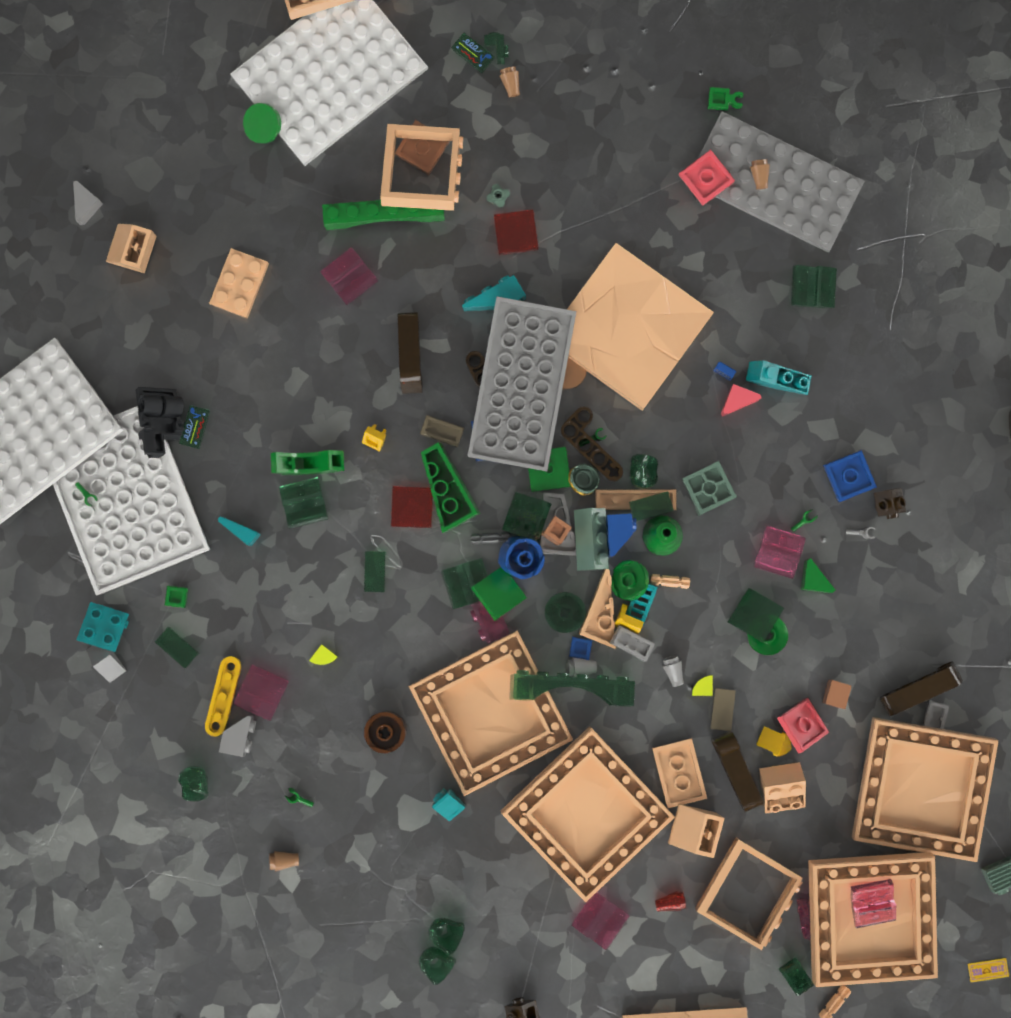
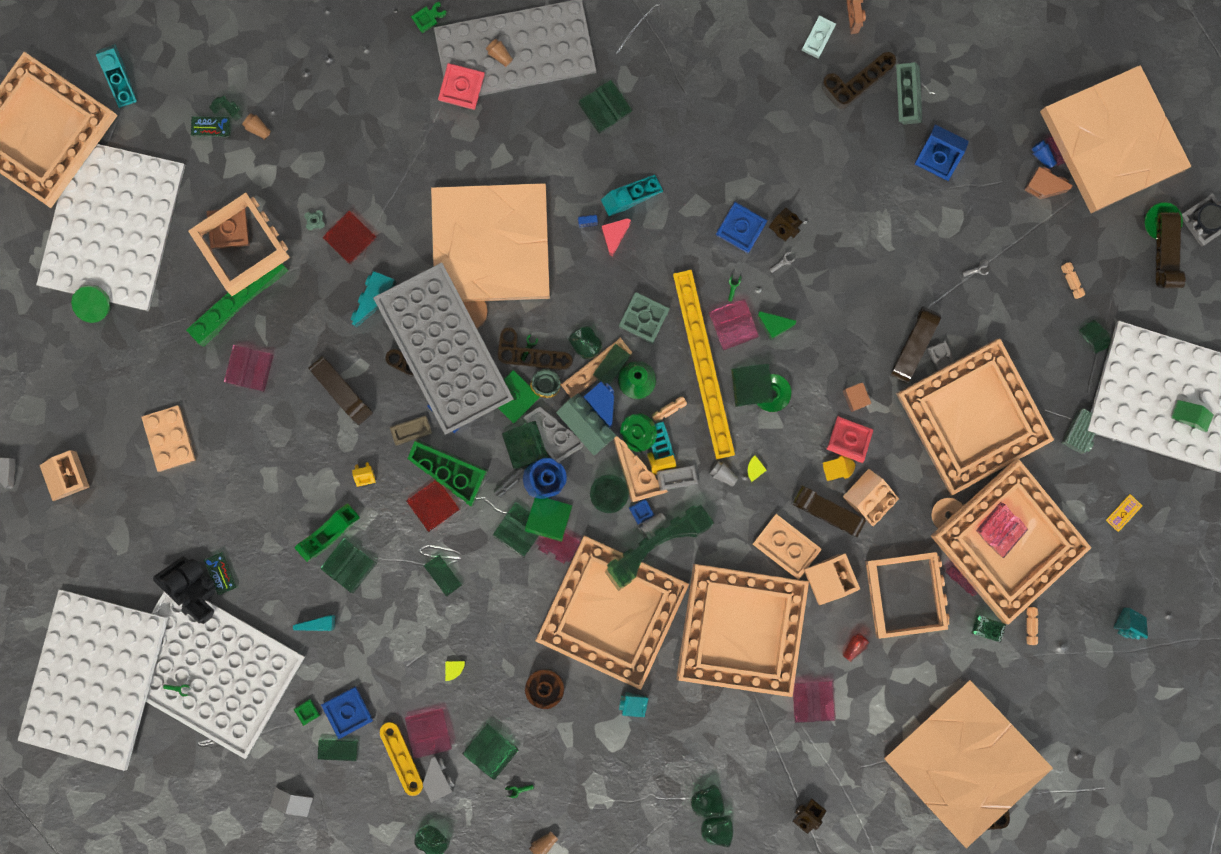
camera: 45 degrees left, 0 degrees up
teal hinge [76,602,129,652] -> none
nougat panel [541,516,572,545] -> none
dark tan tile [710,688,736,731] -> none
none -> blue plate [321,686,374,739]
none -> clear green slope [462,724,519,780]
none -> yellow plate [673,270,735,460]
none -> light nougat piece [932,498,963,528]

